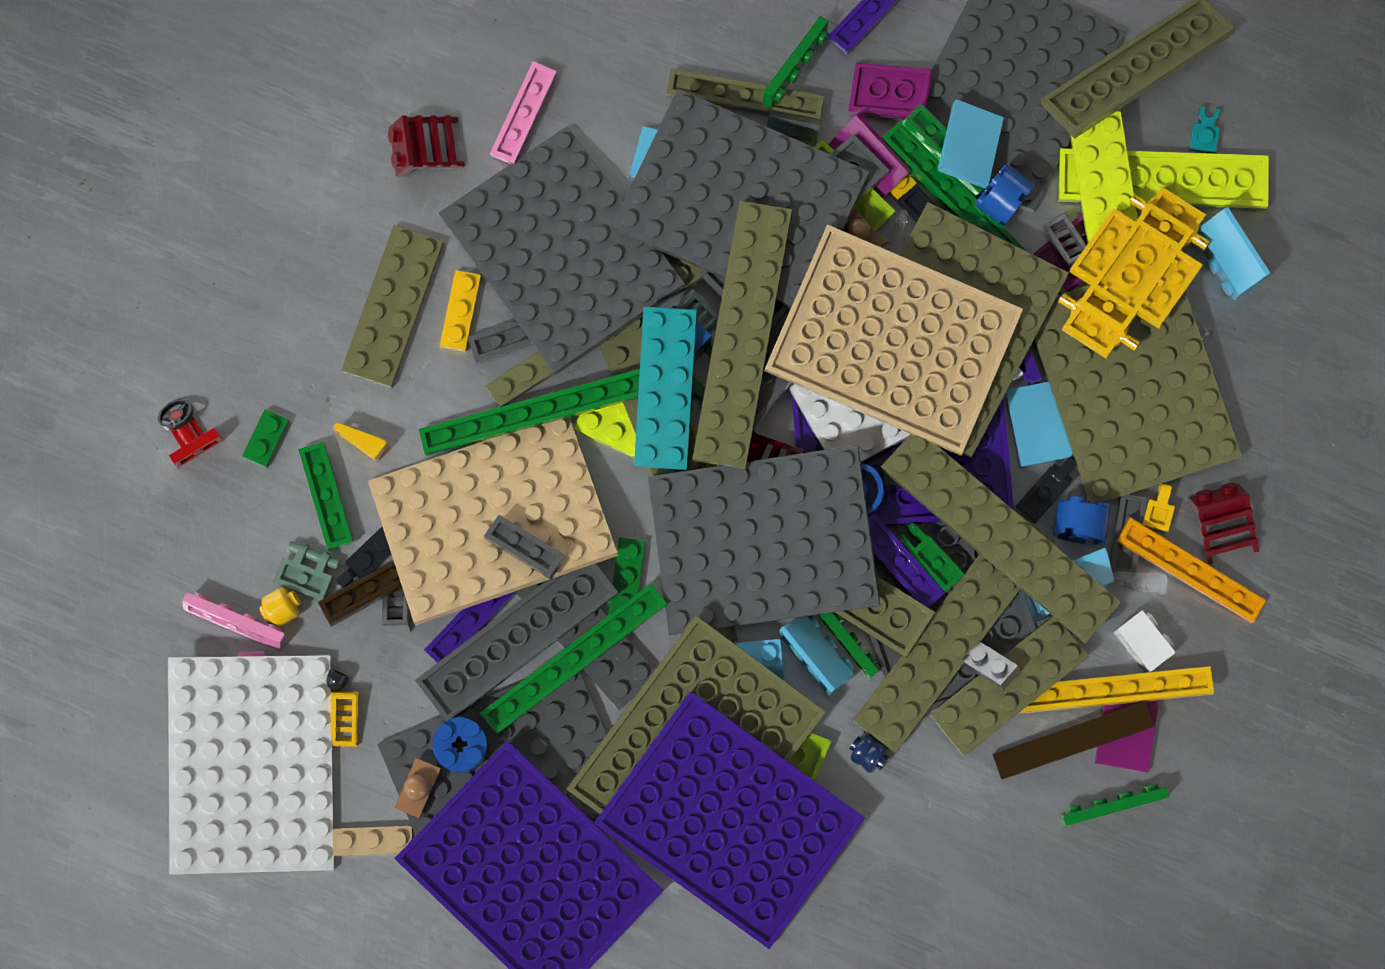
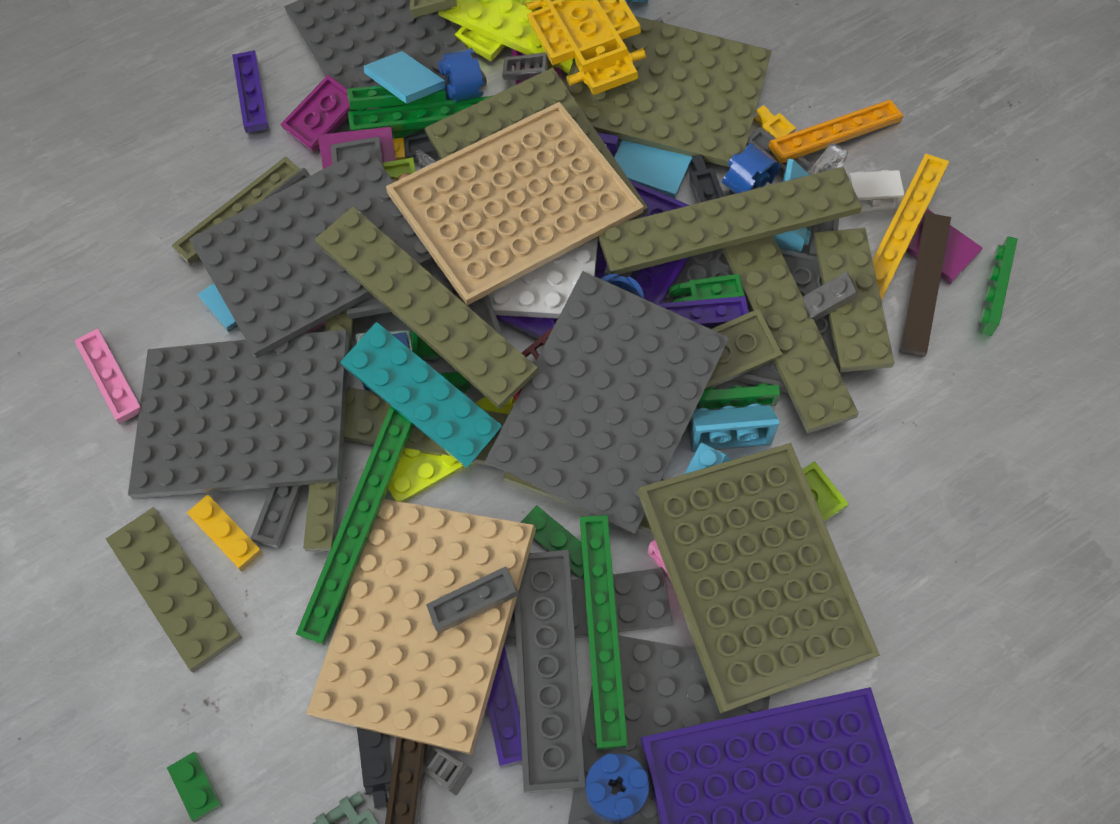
camera: 55 degrees left, 15 degrees down
green plate [298,441,354,551] -> none
yellow slope [333,422,390,462] -> none
dark red plate [388,115,465,176] -> none
dark purple plate [594,691,865,949] -> none
green plate [762,16,829,109] -> none
dark blue piece [849,734,890,773] -> none
dark red plate [1188,483,1259,565] -> none

